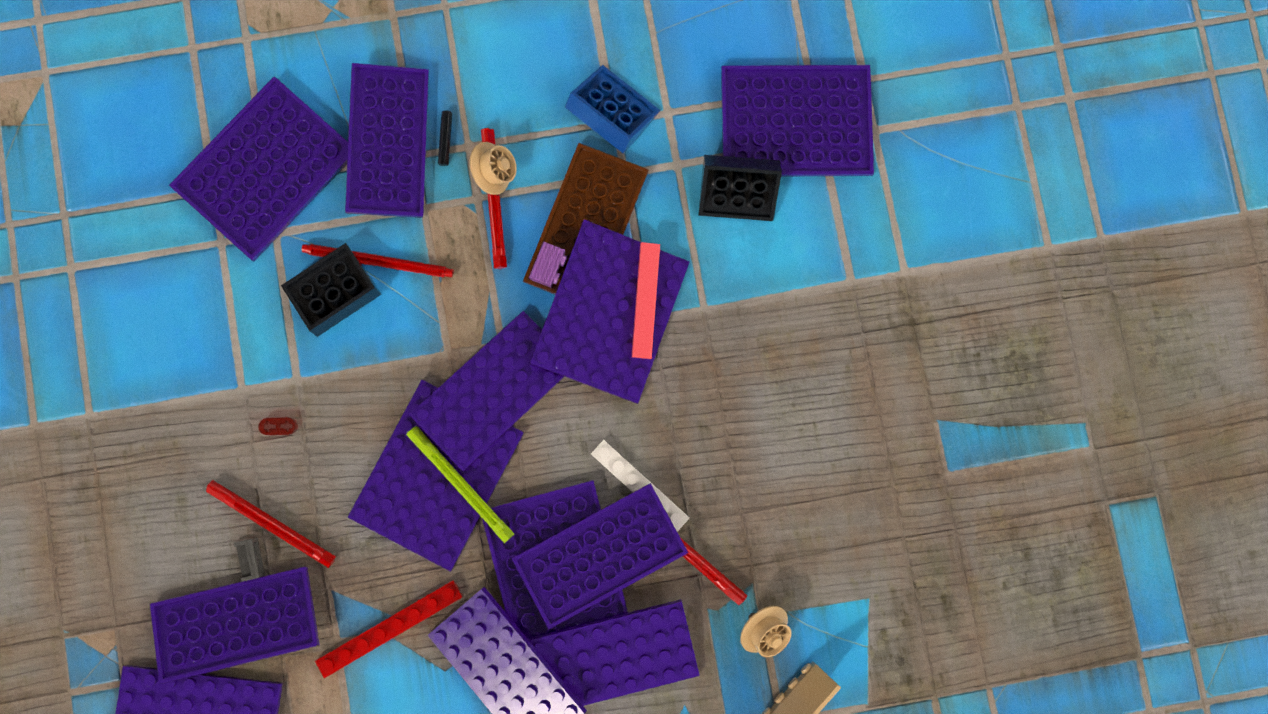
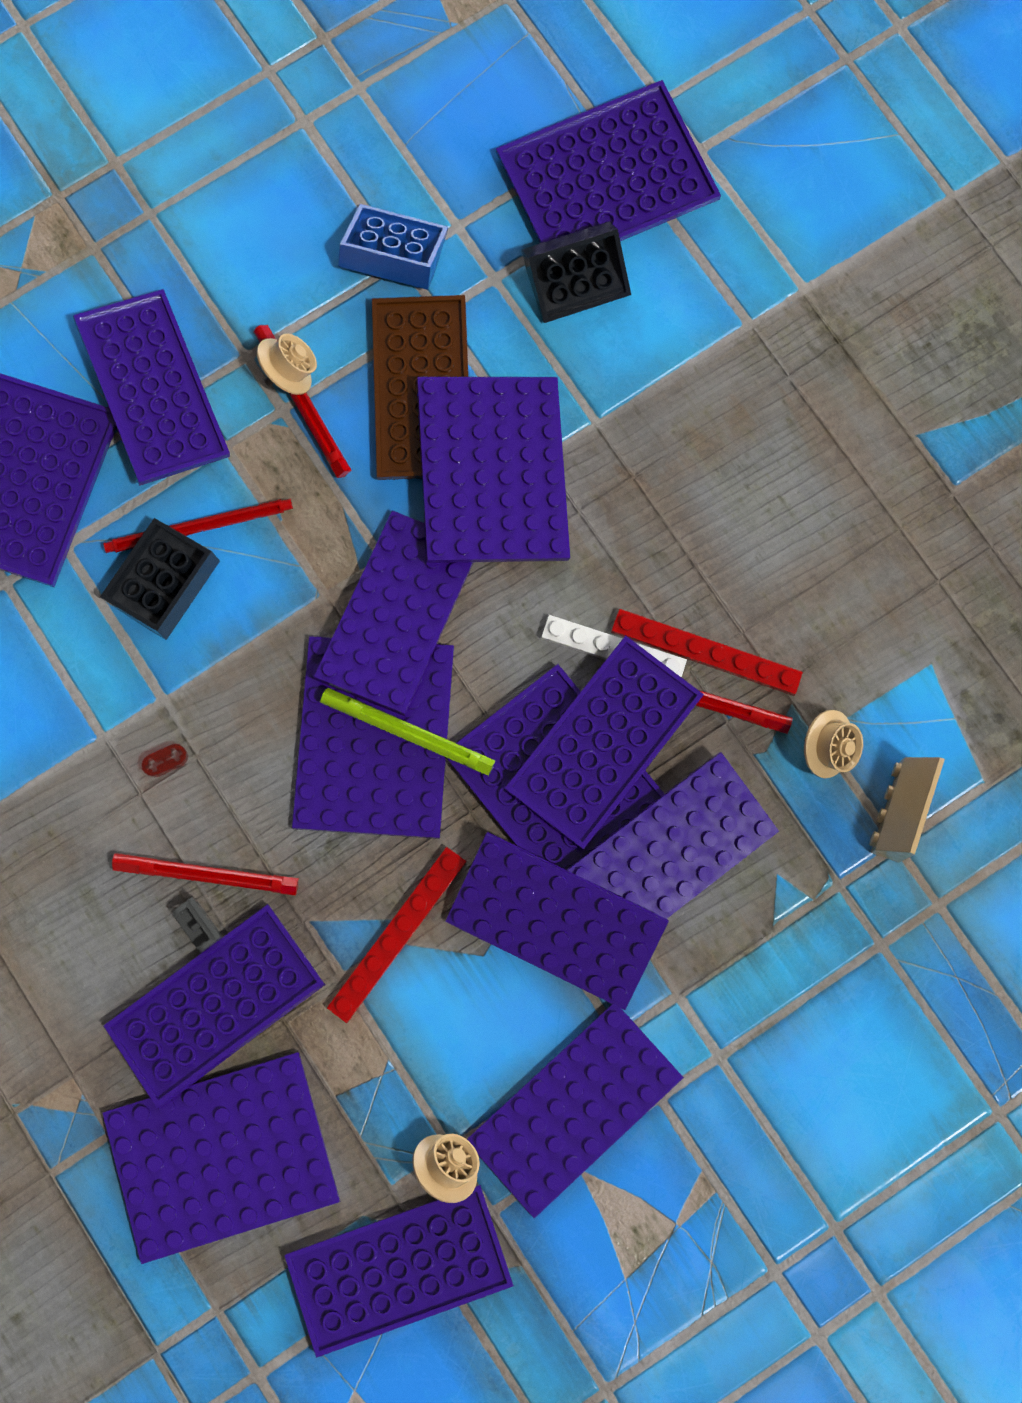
camera: 15 degrees left, 5 degrees down
black axle [438,111,452,166] -> none
medium lavender brick [529,242,567,288] -> none
coral tile [631,242,660,359] -> none
none -> red plate [611,609,803,696]

